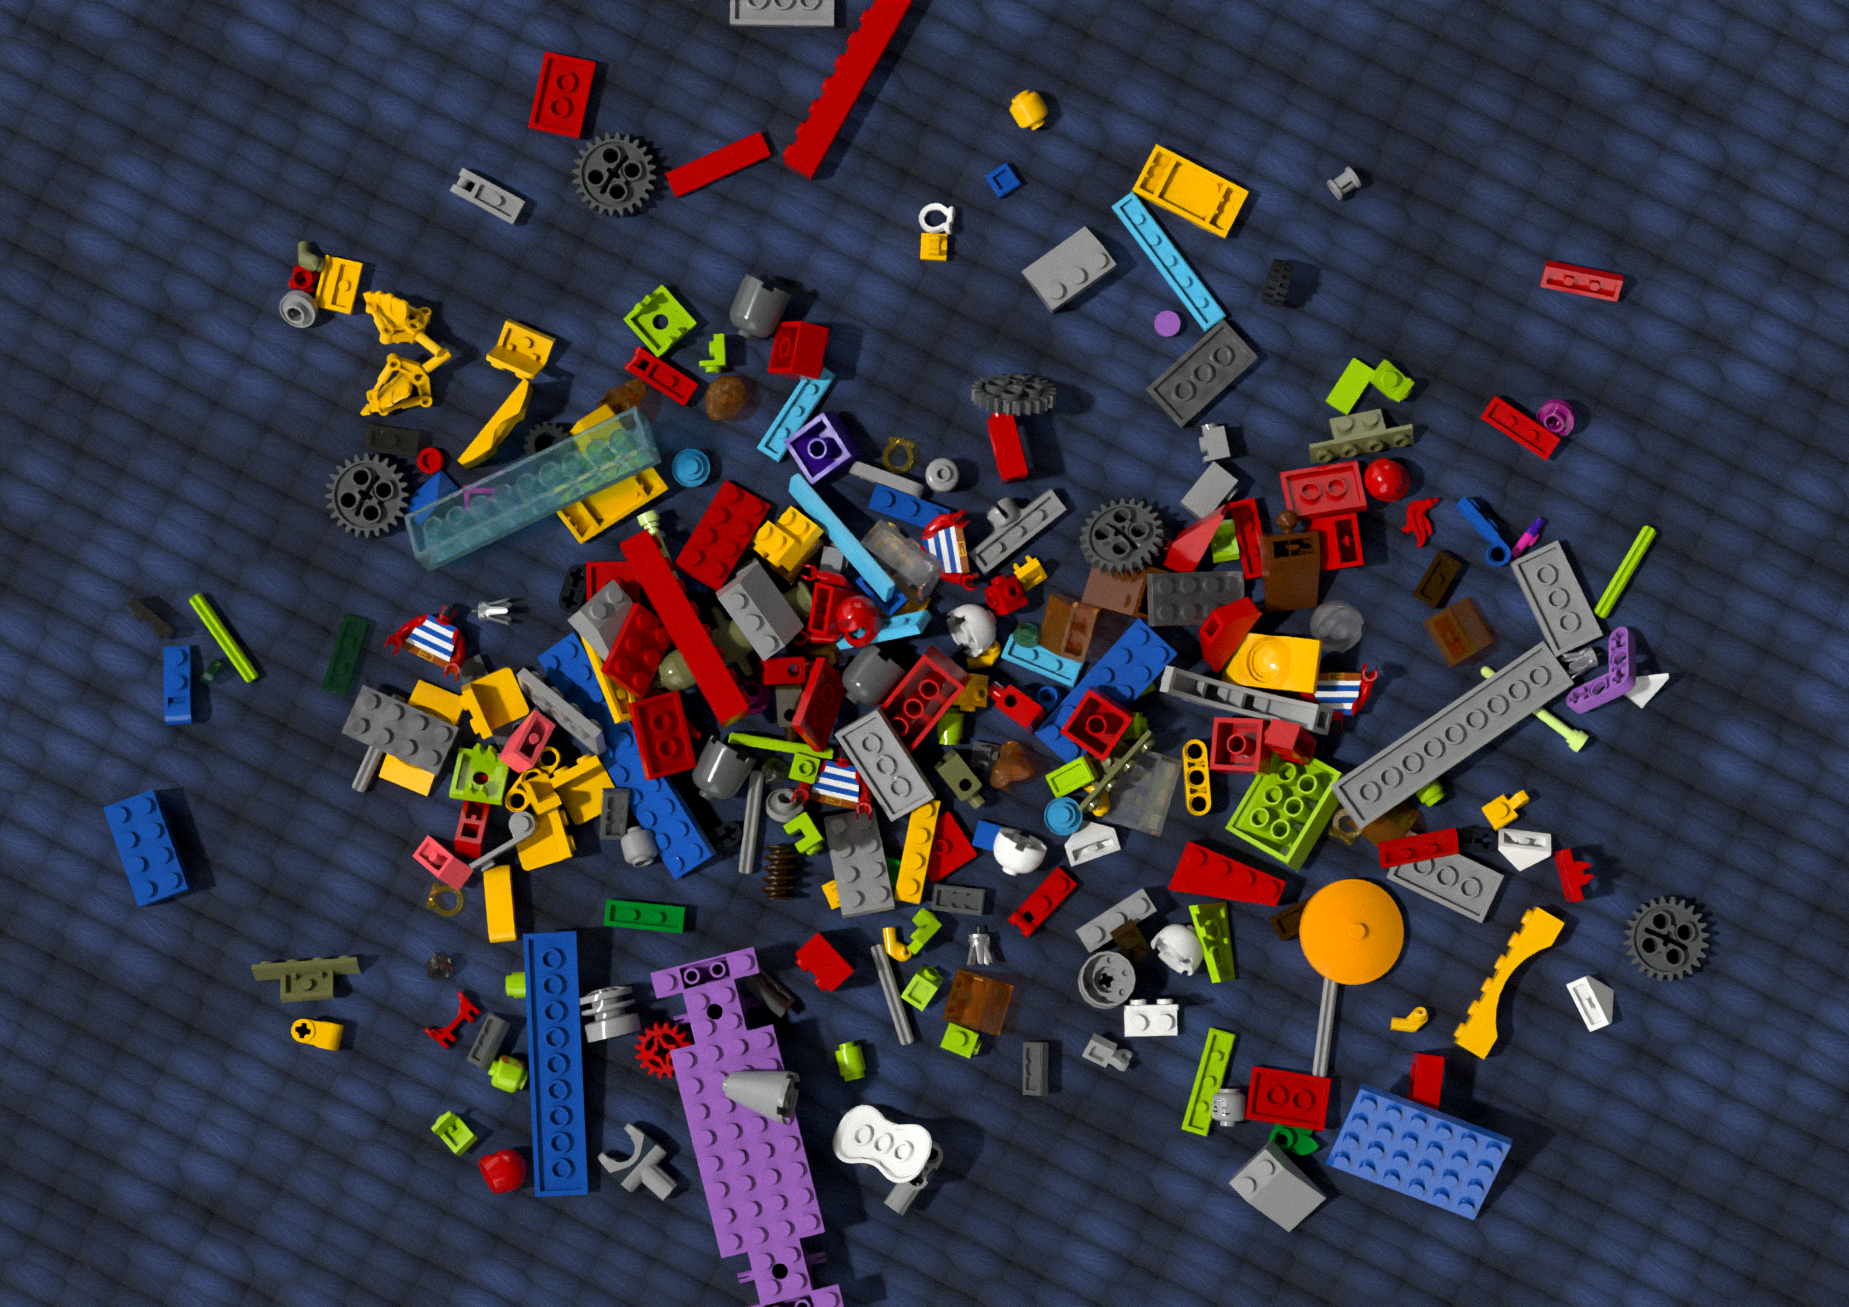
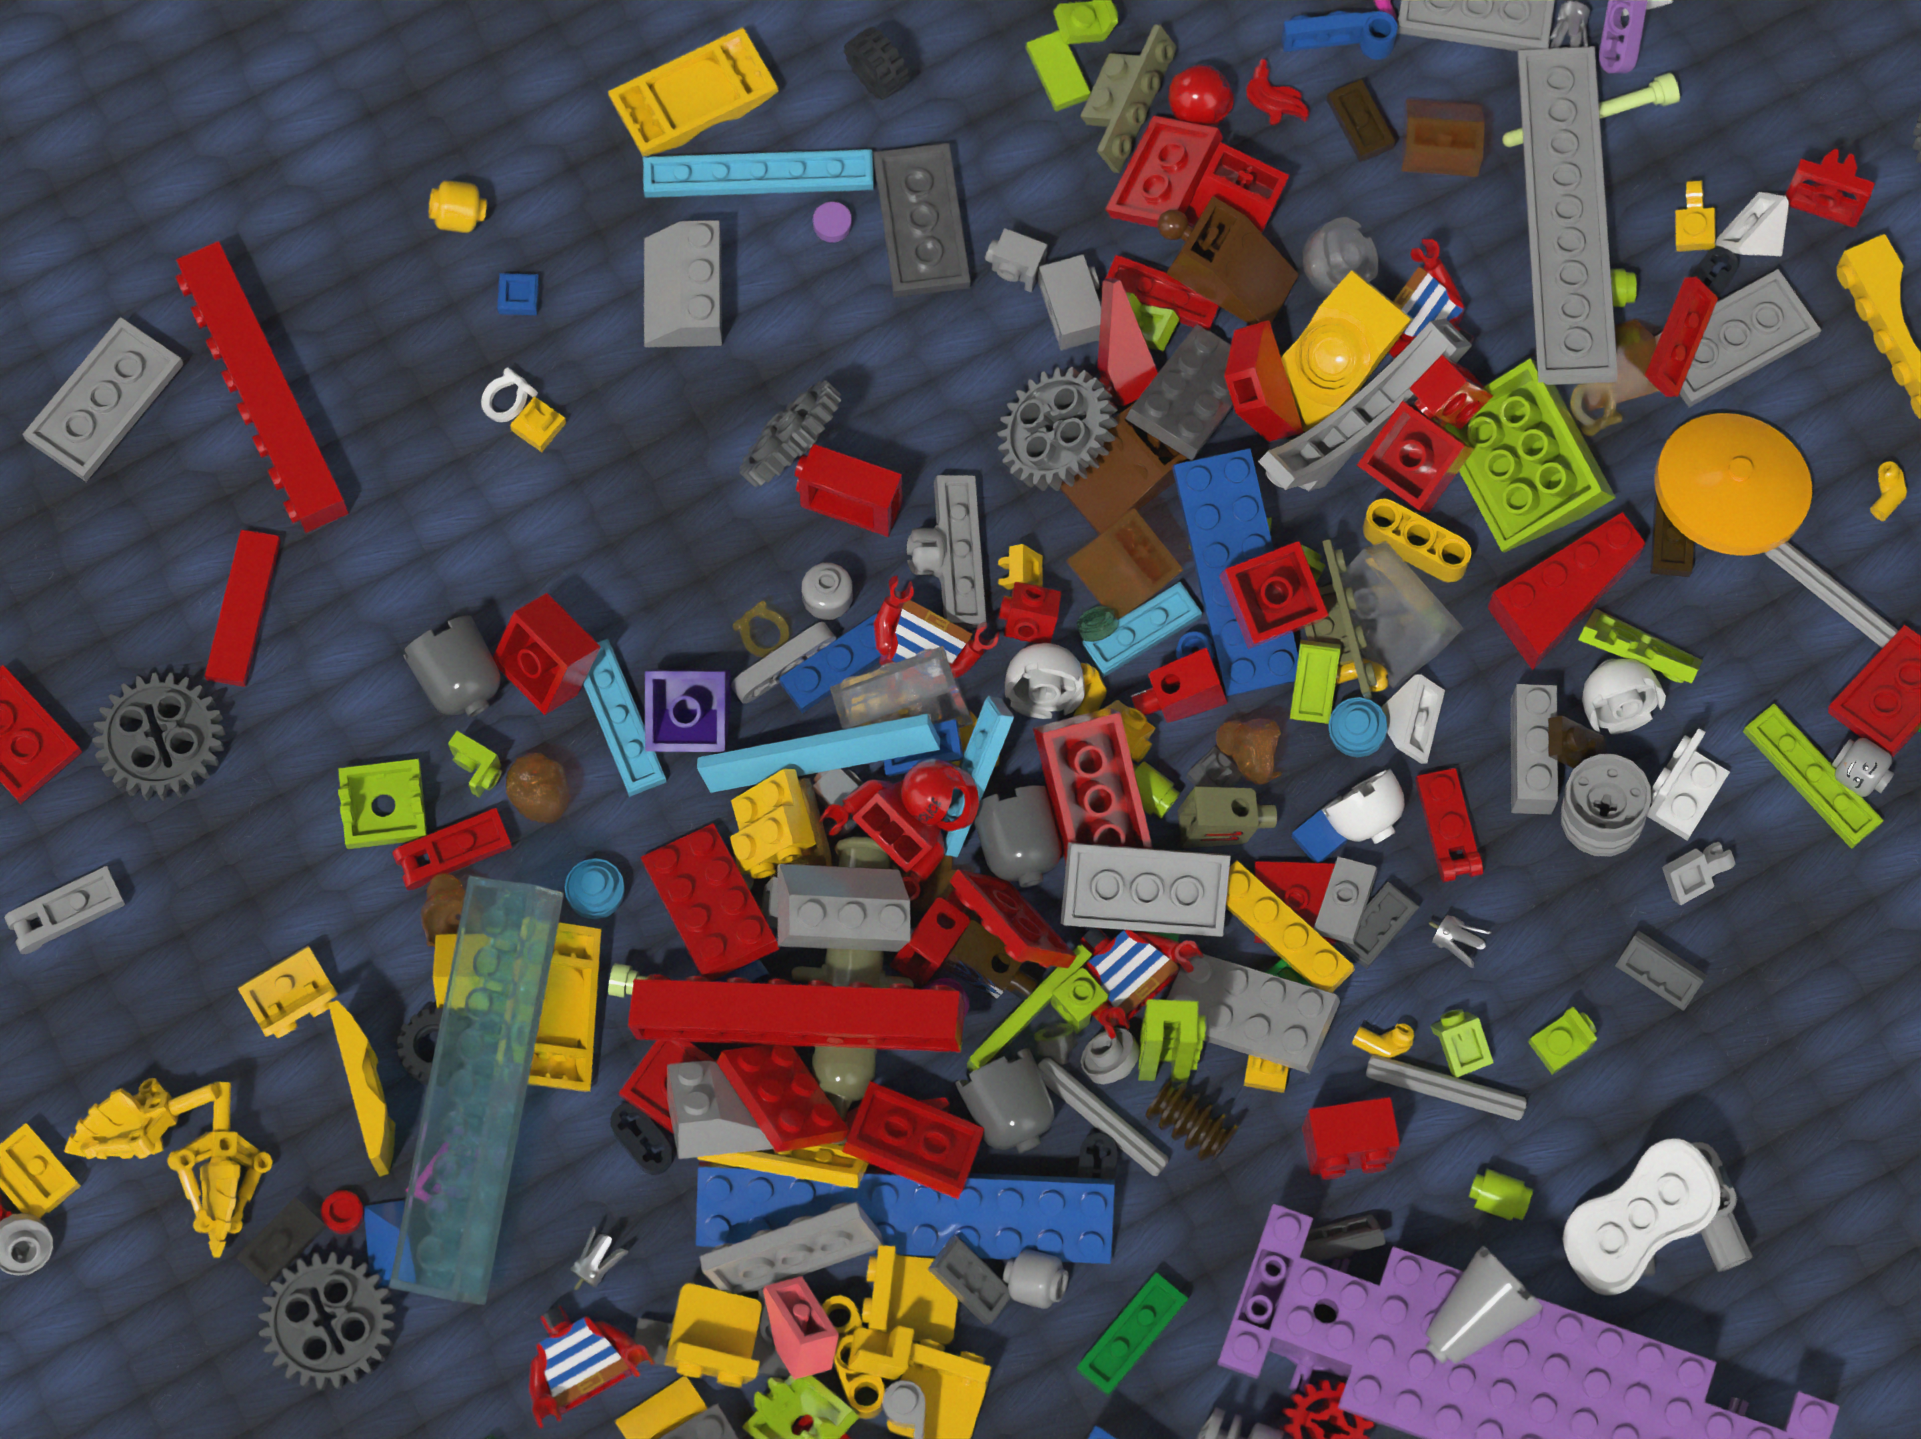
camera: 60 degrees left, 15 degrees down
lime bracket [907,908,942,955] -> none
clear orange slope [942,969,1014,1037] -> none
none -> light grey plate [1314,857,1377,944]

